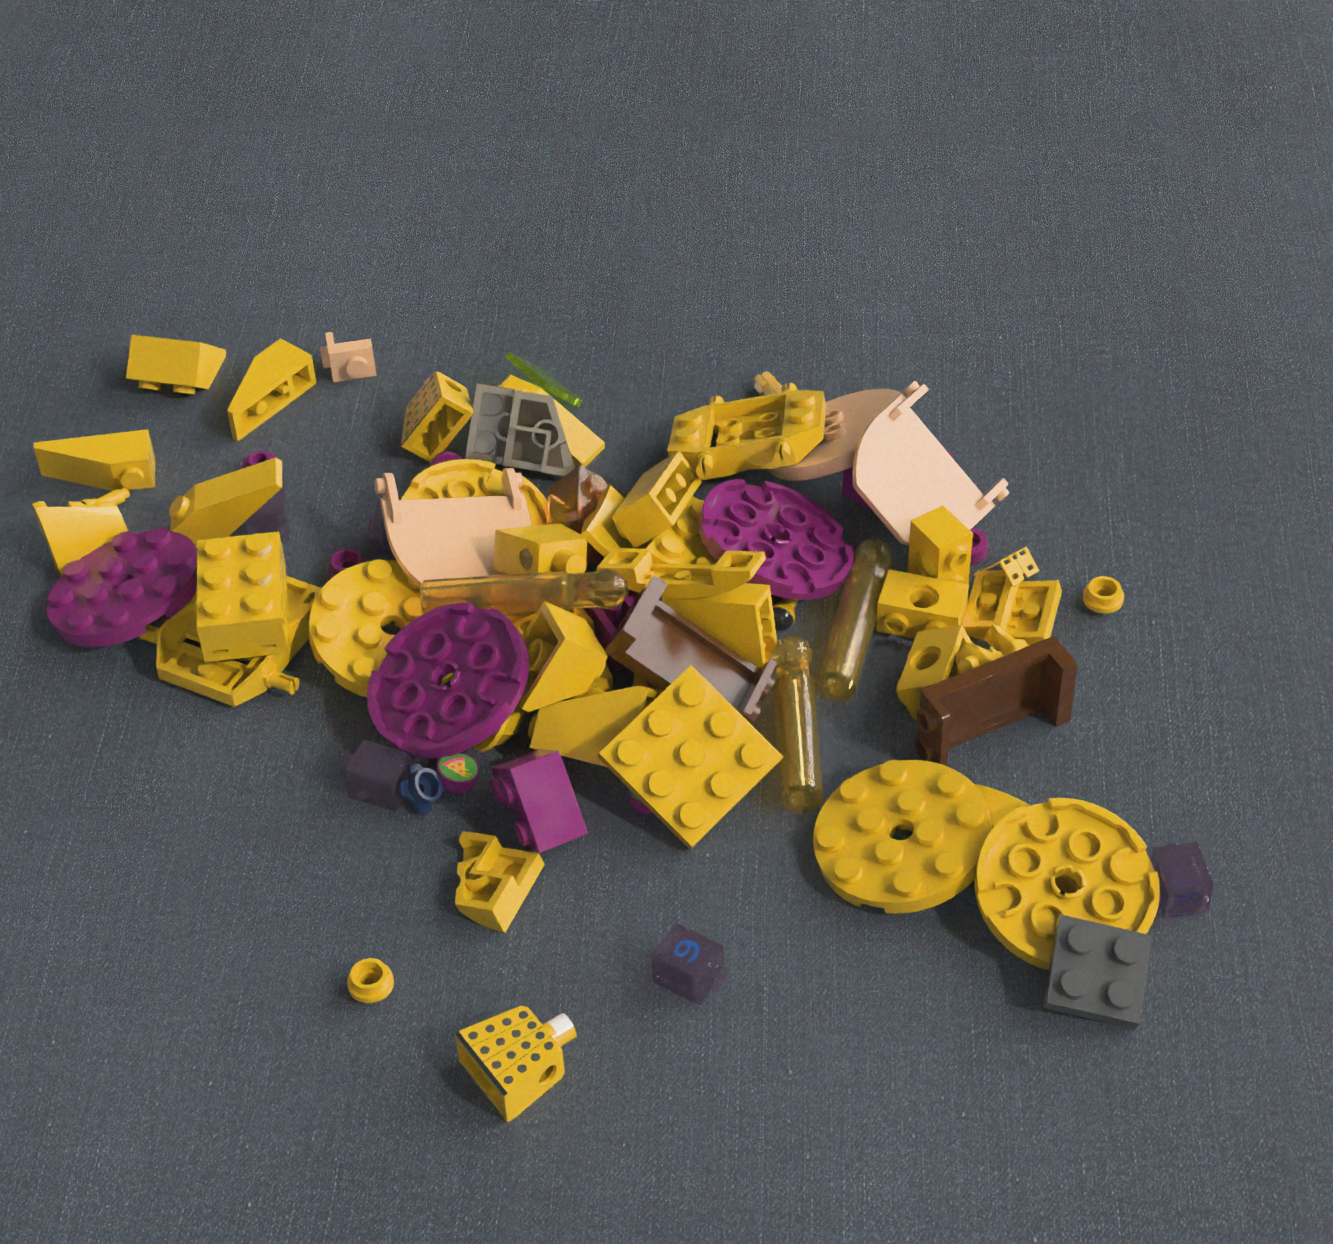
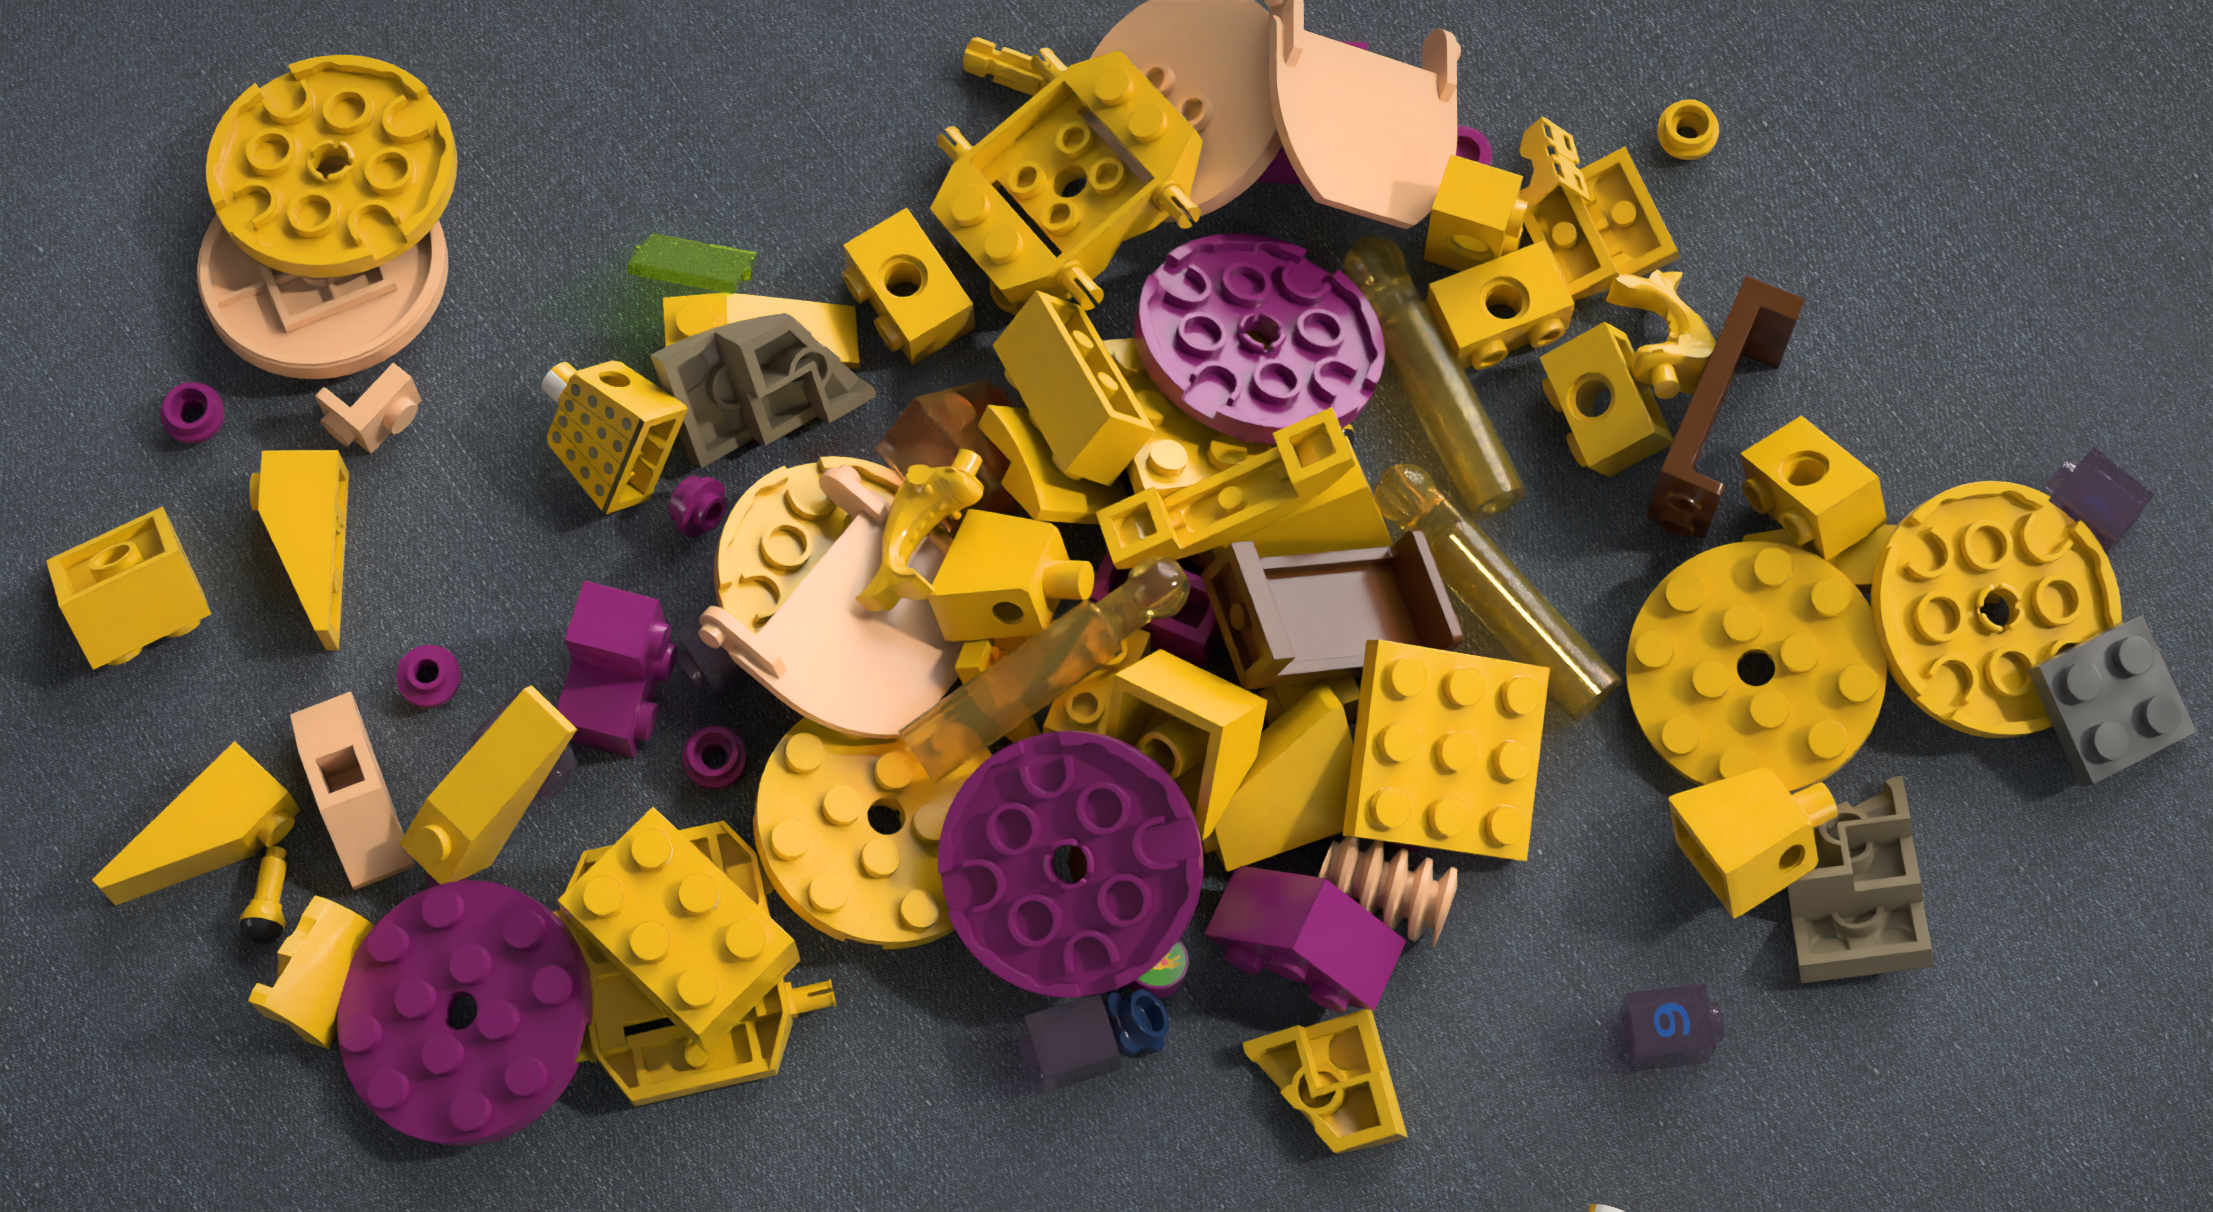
camera: 40 degrees left, 25 degrees up
none -> magenta plate [161,382,225,444]
none -> light nougat plate [197,156,448,379]
none -> yellow plate [206,55,457,278]
none -> light nougat slope [290,692,416,890]
none -> magenta brick [556,580,678,758]
none -> yellow brick [841,208,975,366]
none -> yellow animal [855,449,984,612]
none -> light nougat piece [1318,836,1457,949]
none -> yellow torso [1668,767,1838,919]
none -> yellow brick [1740,416,1887,561]
none -> dark tan slope [1787,776,1934,983]

